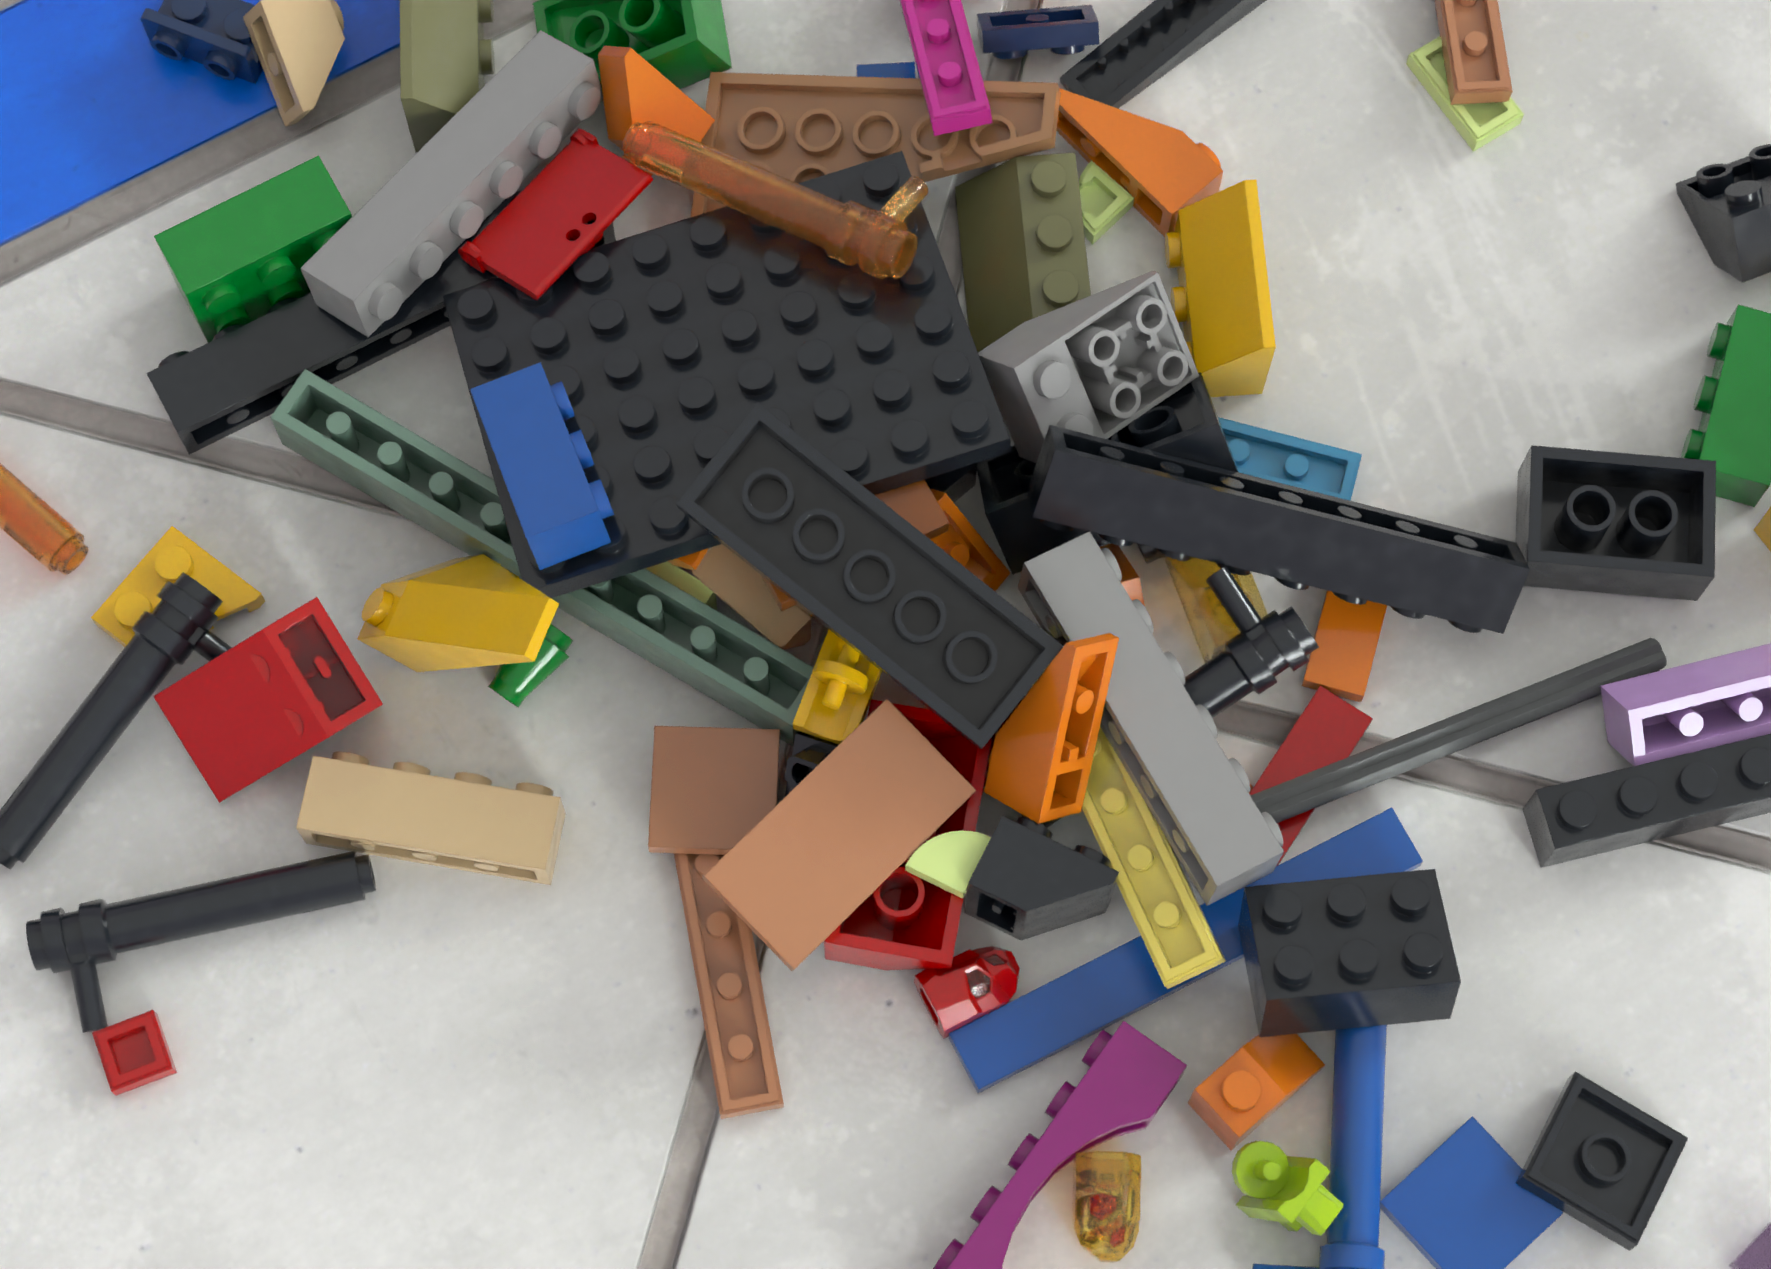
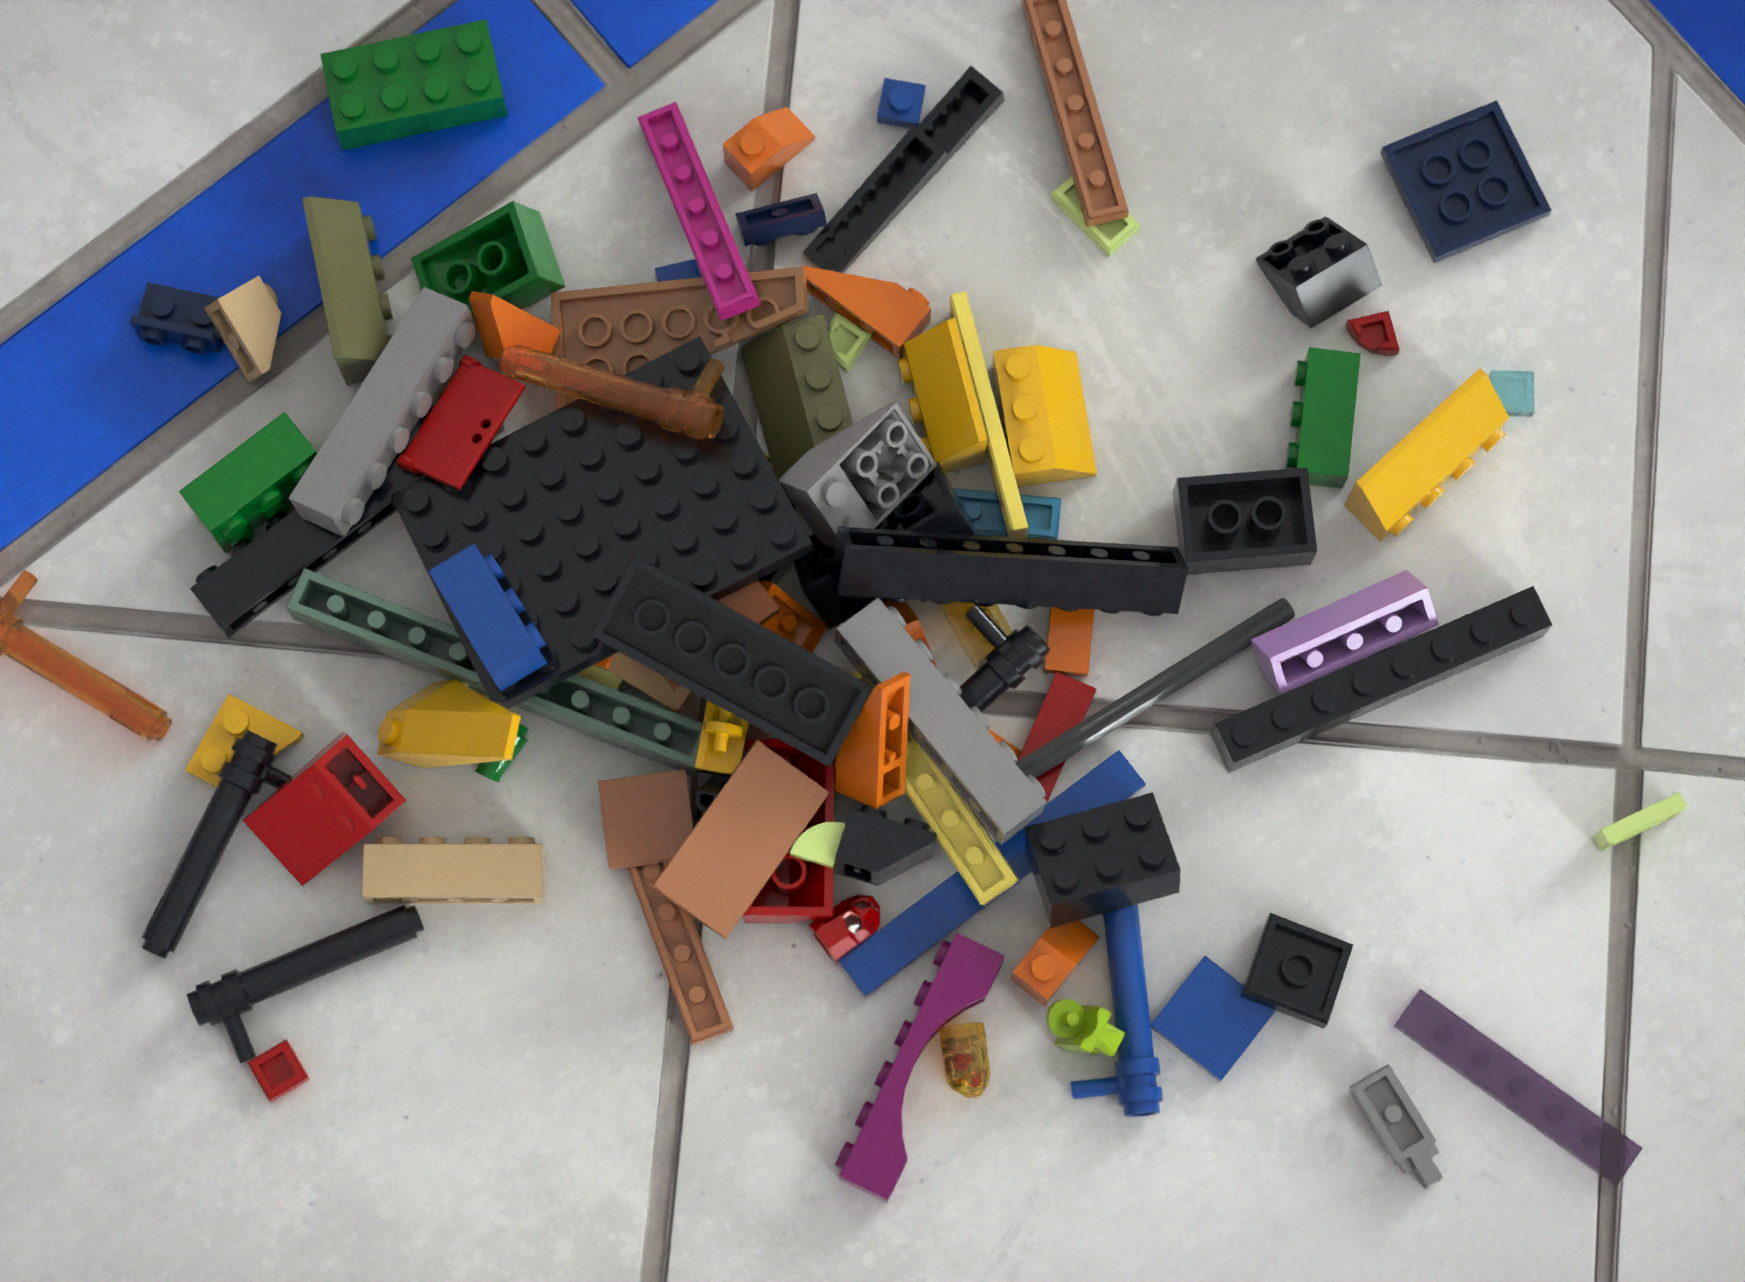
camera: 10 degrees left, 5 degrees up
none -> light yellow tile [949,291,1028,538]
none -> yellow slope [992,345,1097,487]

